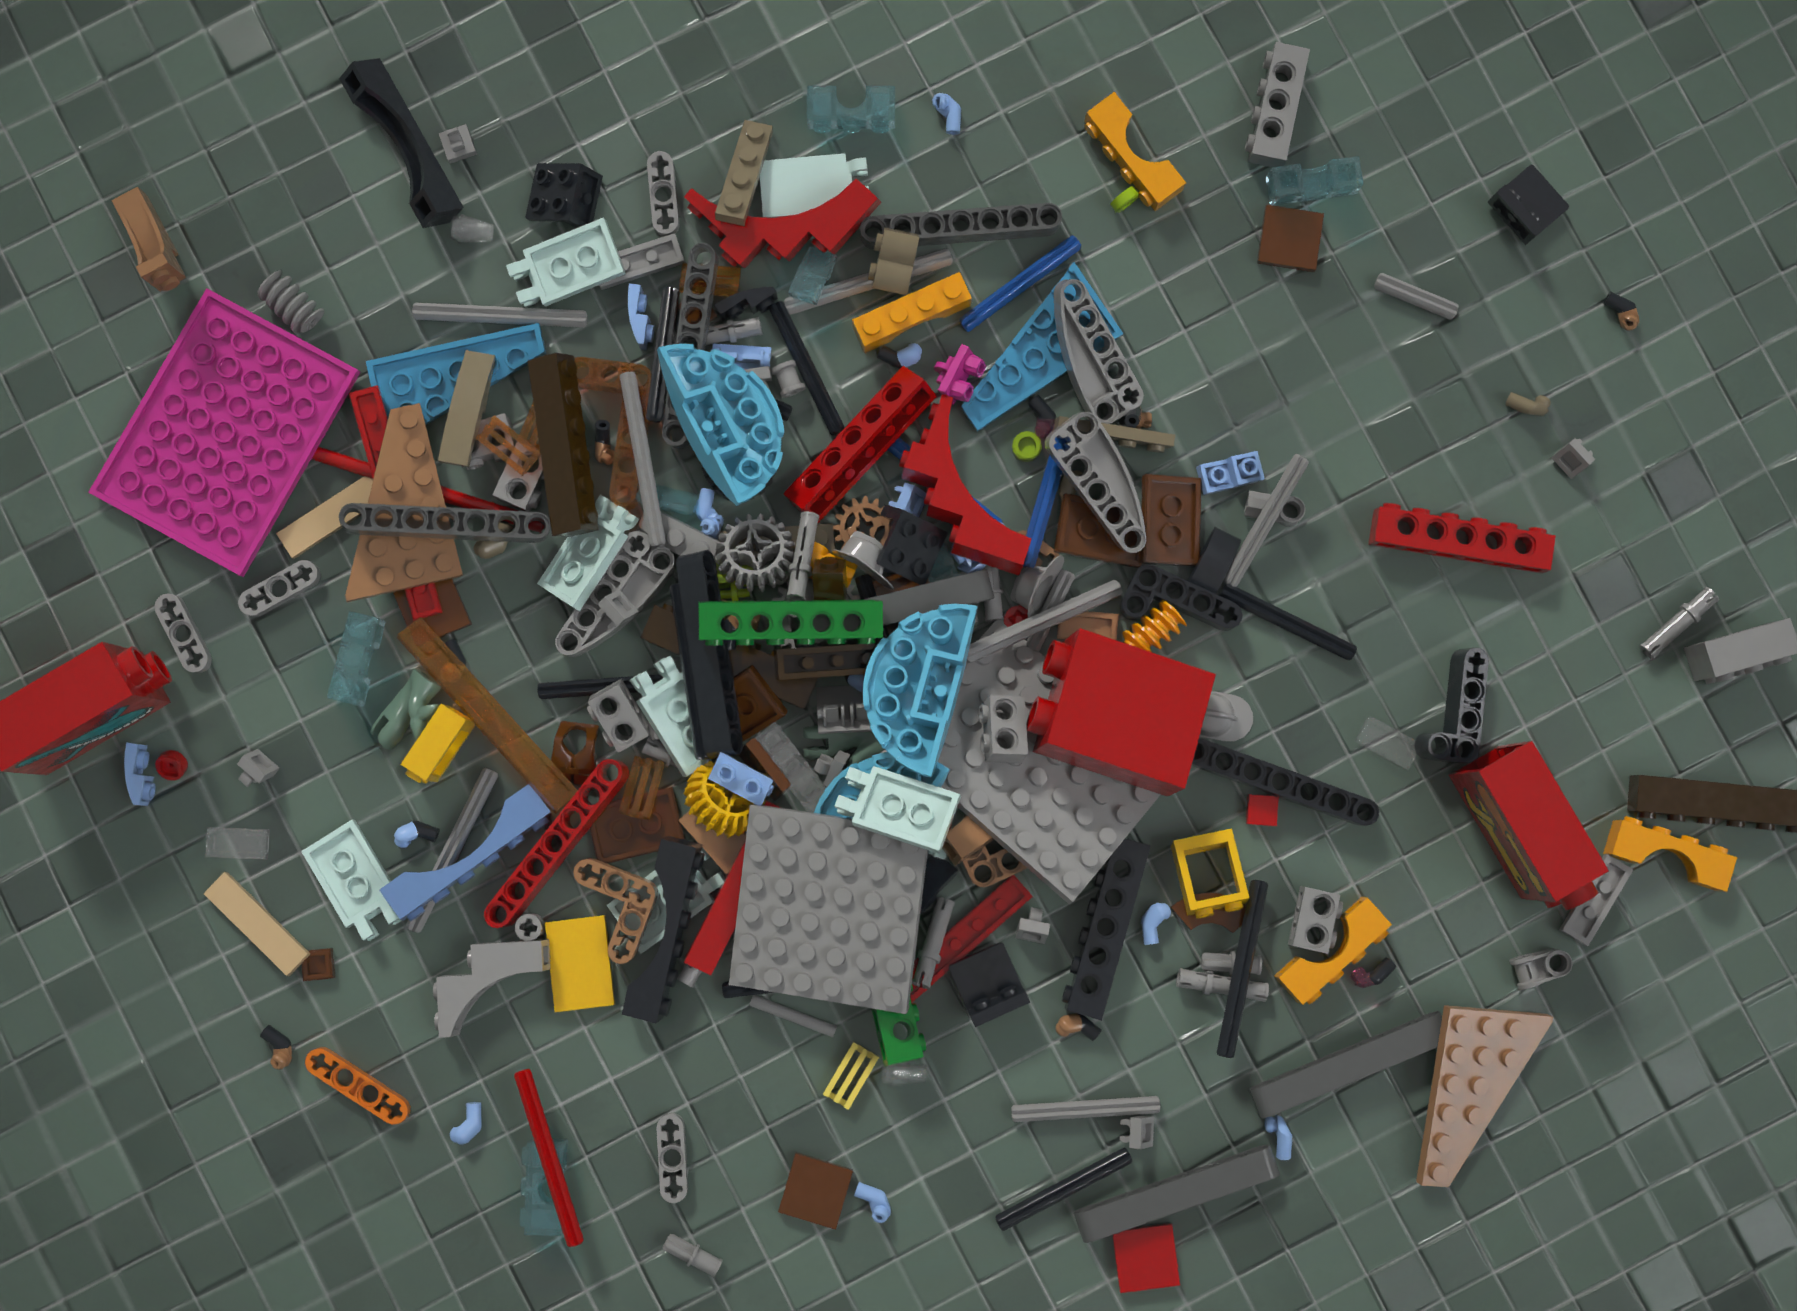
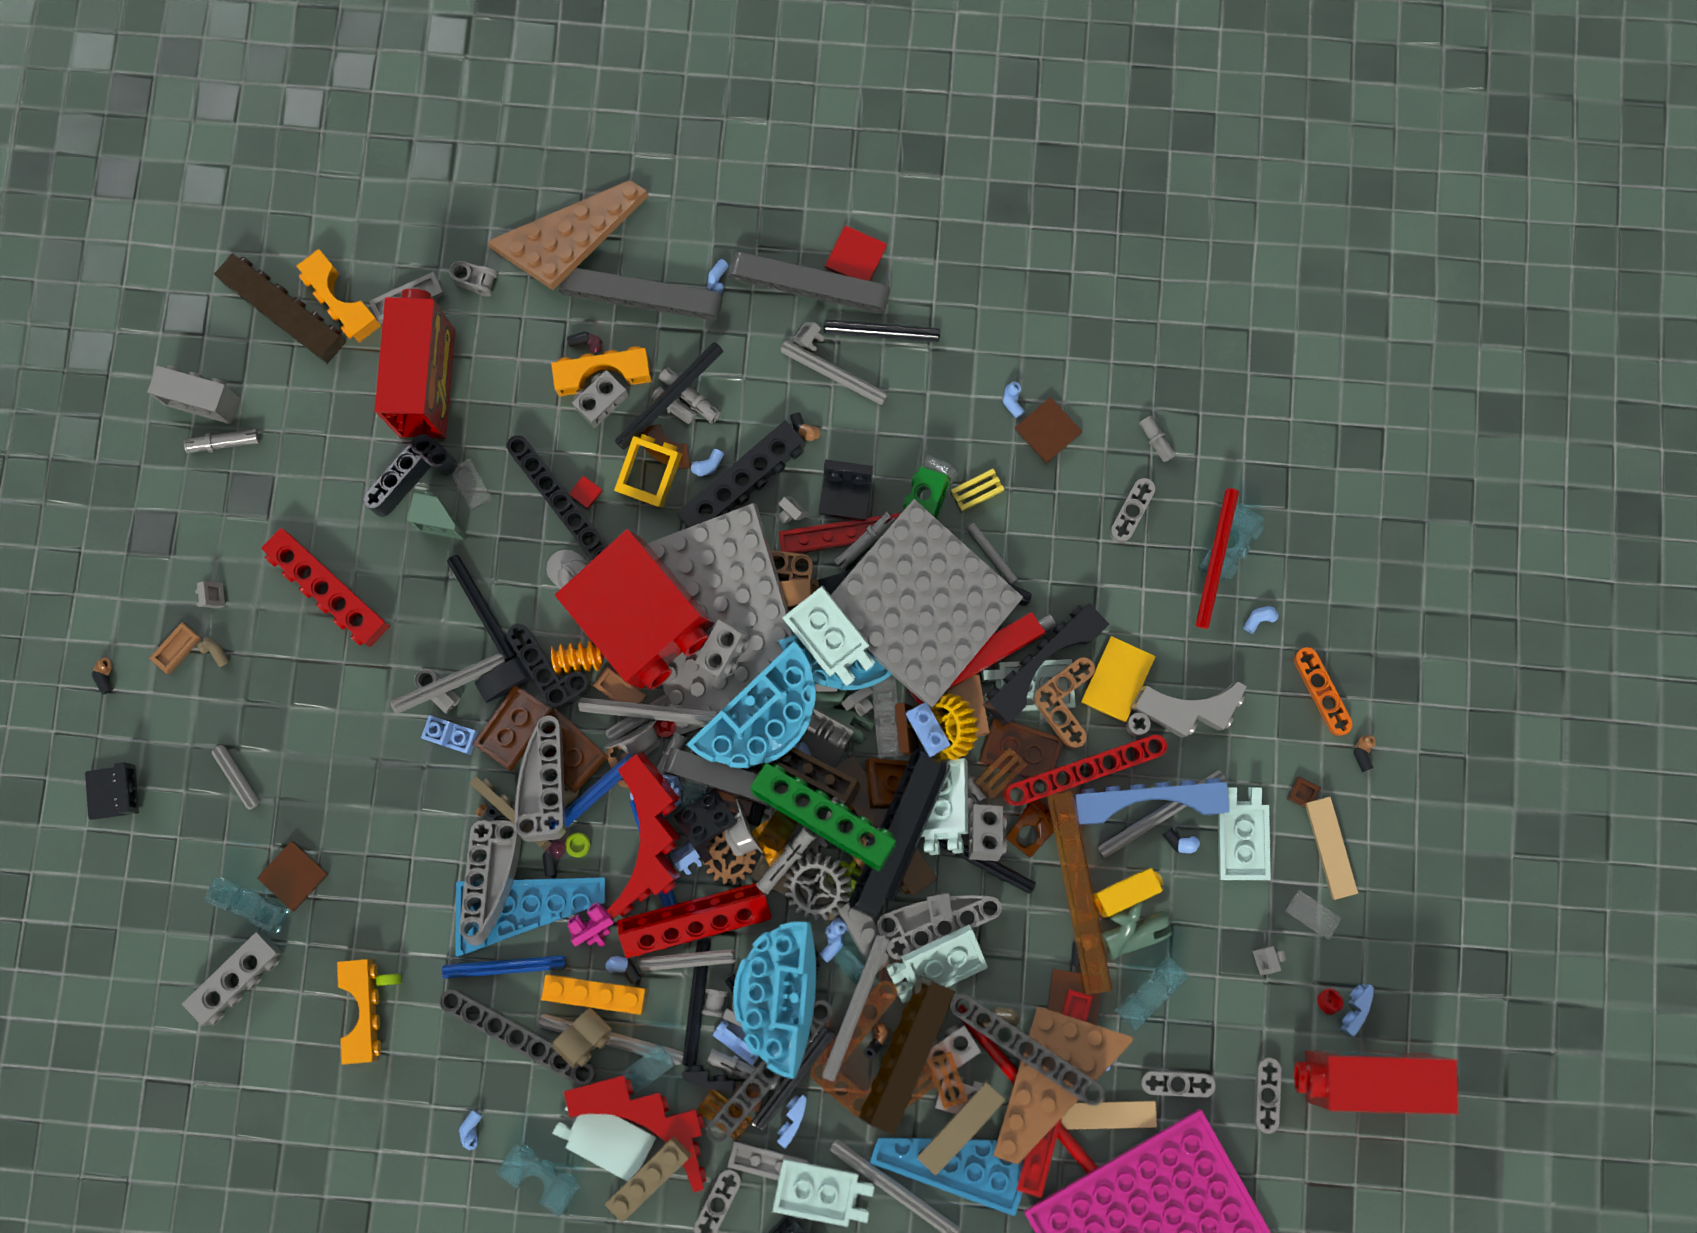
camera: 140 degrees left, 5 degrees down
none -> medium nougat tile [149,622,202,675]
none -> sand green slope [407,491,466,540]
none -> light grey axle [639,949,736,971]

